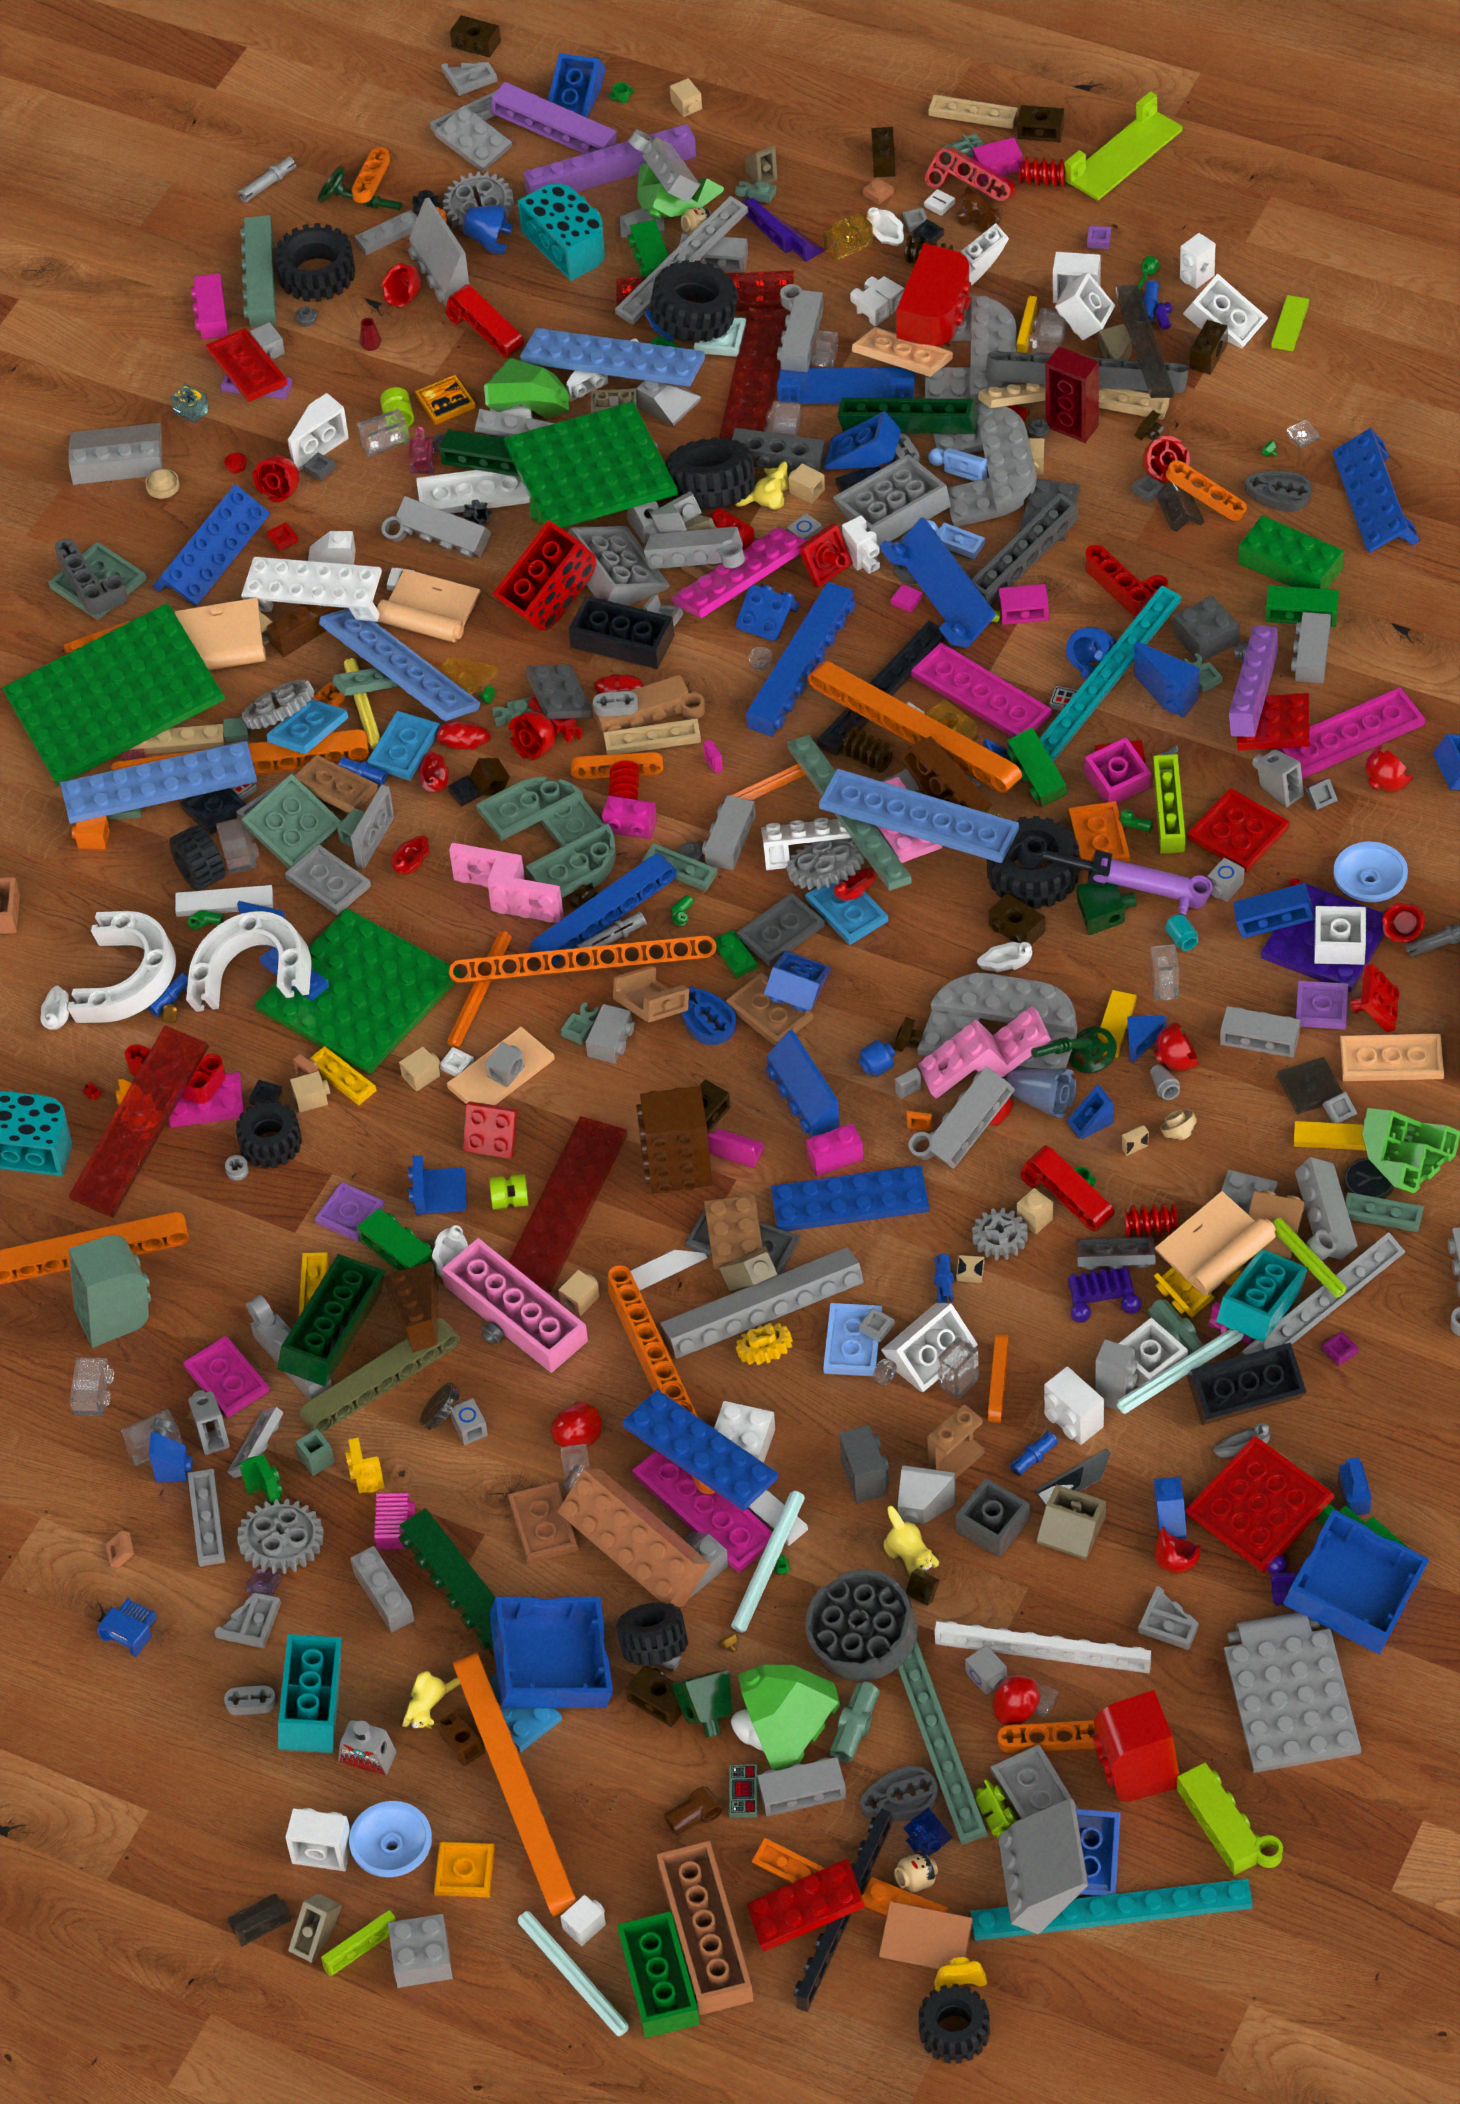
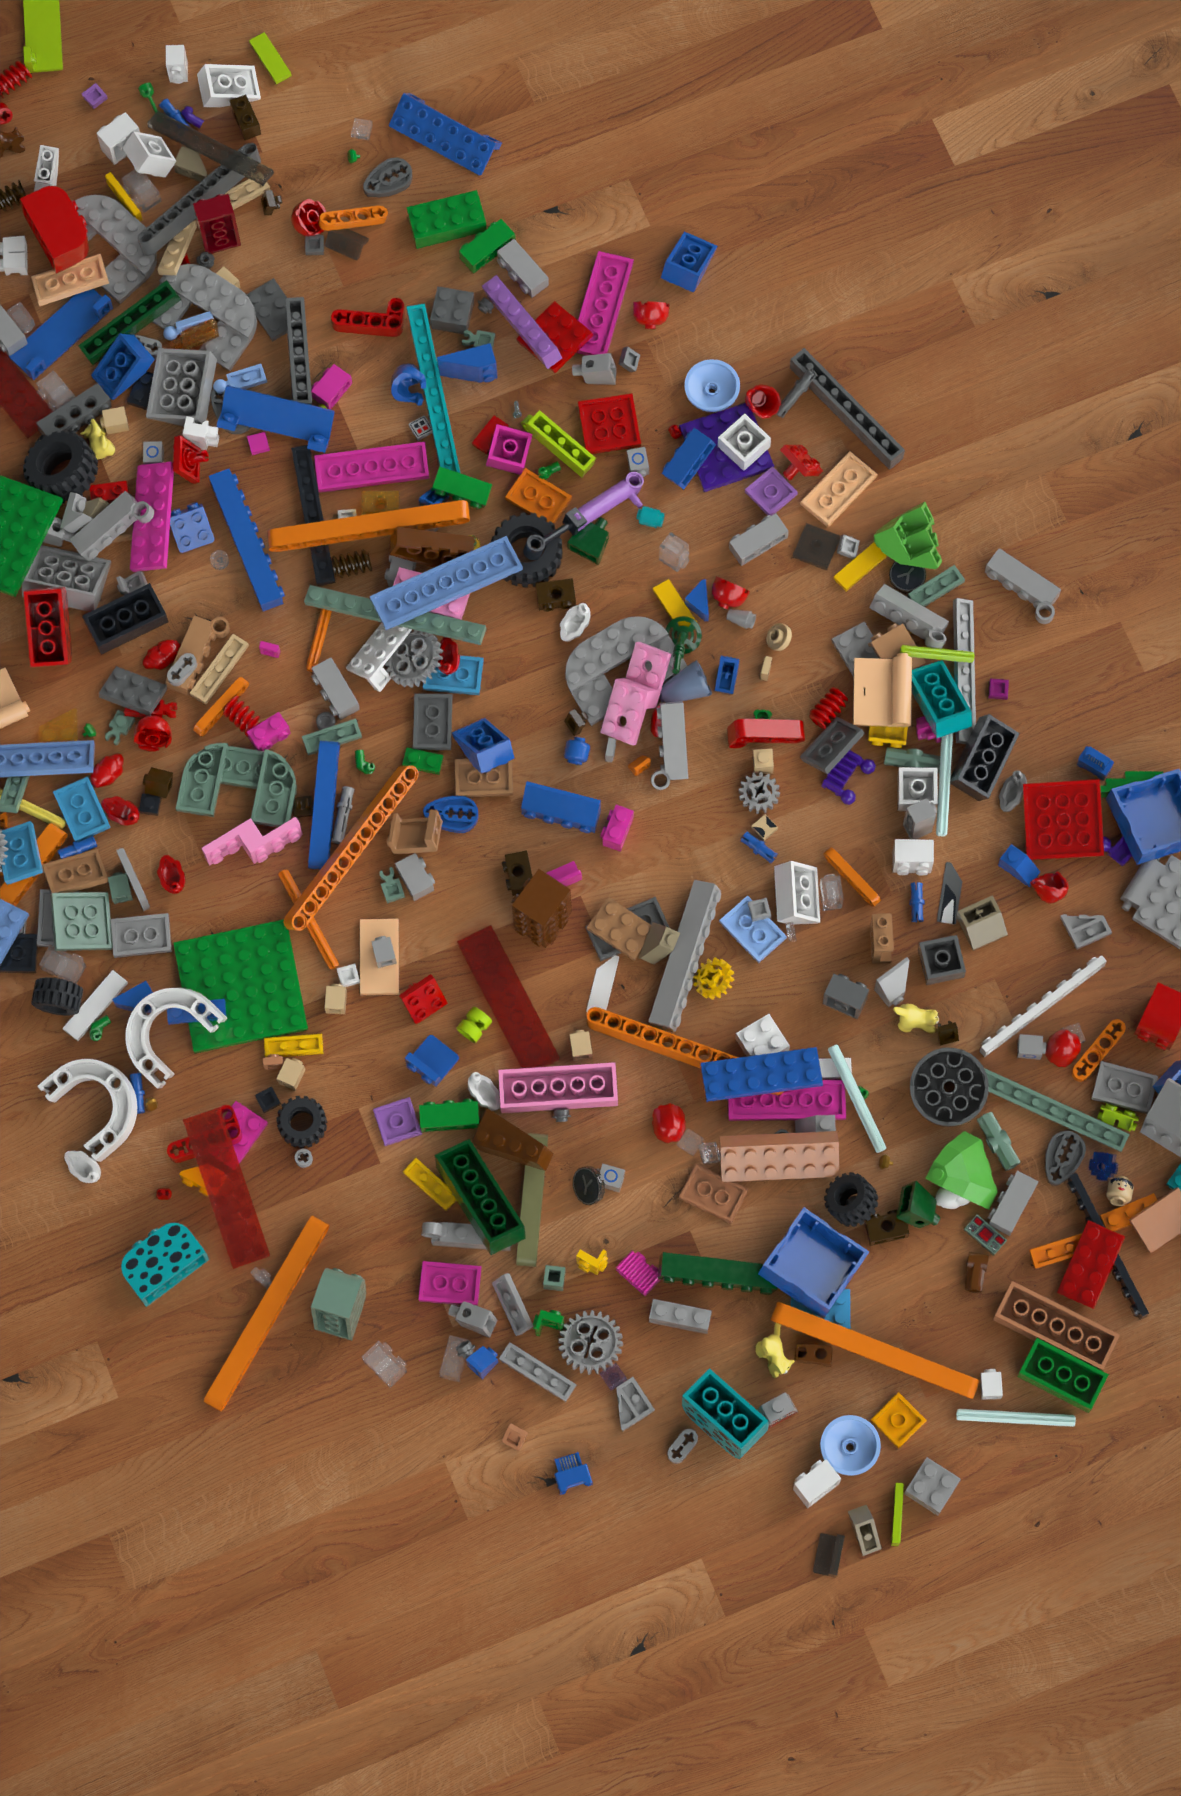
camera: 50 degrees left, 20 degrees up
blue plate [771,1165,929,1231] -> none
none -> clear orange hinge [170,318,219,350]
none -> clear plate [250,1267,272,1289]

